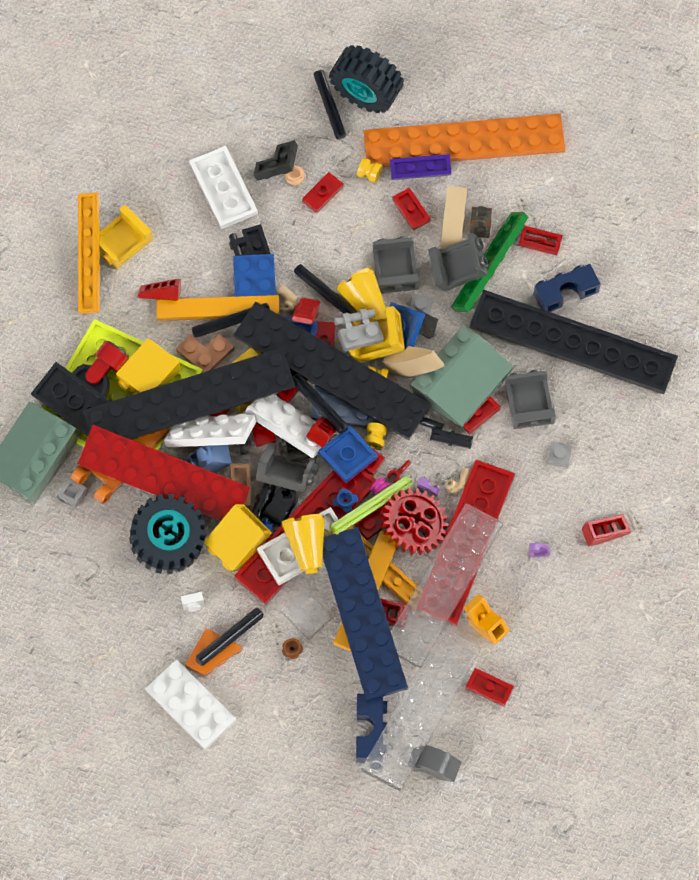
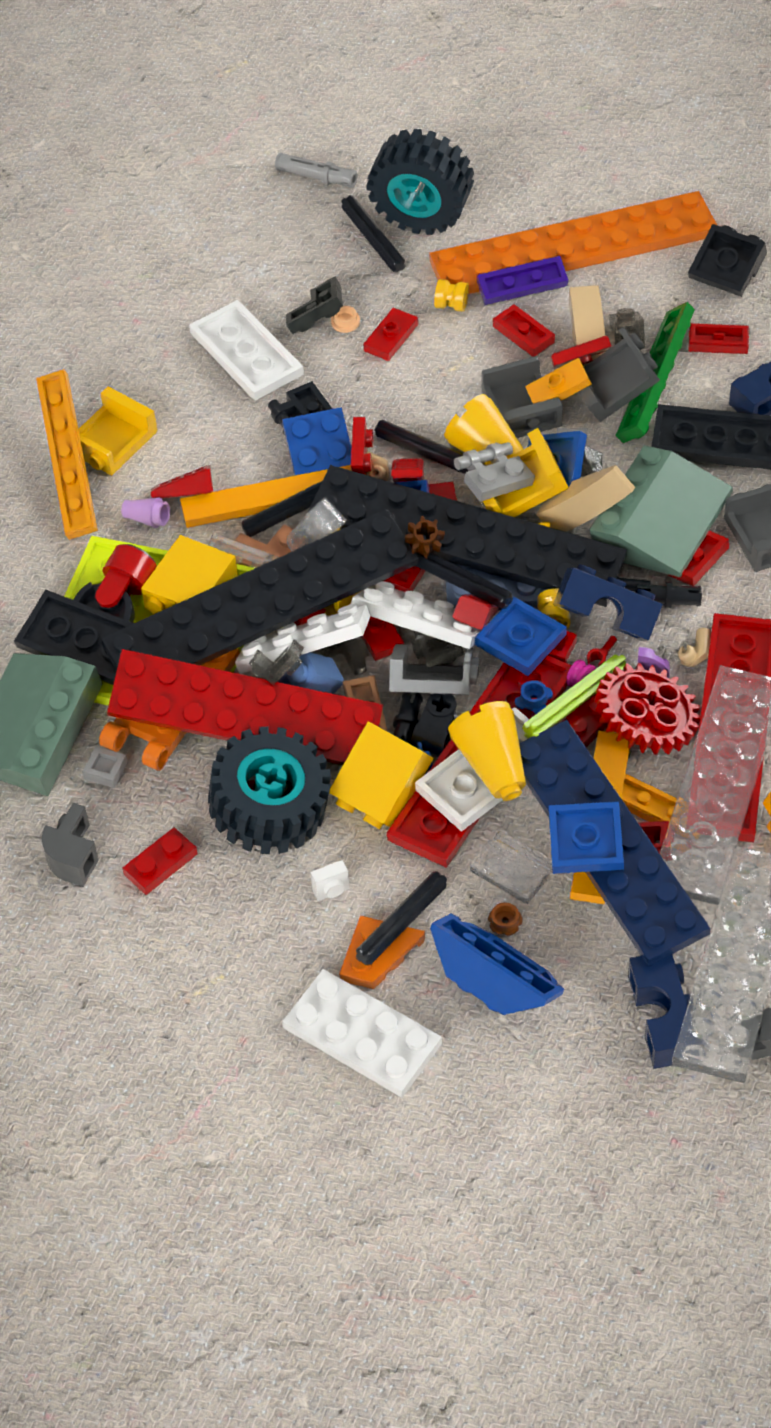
camera: 10 degrees left, 15 degrees down
none -> dark grey brick [42,803,99,887]
none -> lavender cone [121,497,170,528]
none -> red plate [122,827,198,895]
none -> clear plate [208,533,279,568]
none -> clear smoke bracket [249,639,304,686]
none -> light grey pin [275,152,358,188]
none -> clear piece [287,497,347,551]
none -> red plate [351,417,373,475]
none -> reddish brown gear [404,516,445,559]
none -> blue wedge [430,913,565,1015]
none -> light orange plate [525,357,592,404]
none -> blue plate [549,801,624,874]
none -> red plate [551,336,611,369]
none -> dark blue arch [553,564,663,641]
none -> black plate [688,224,767,297]

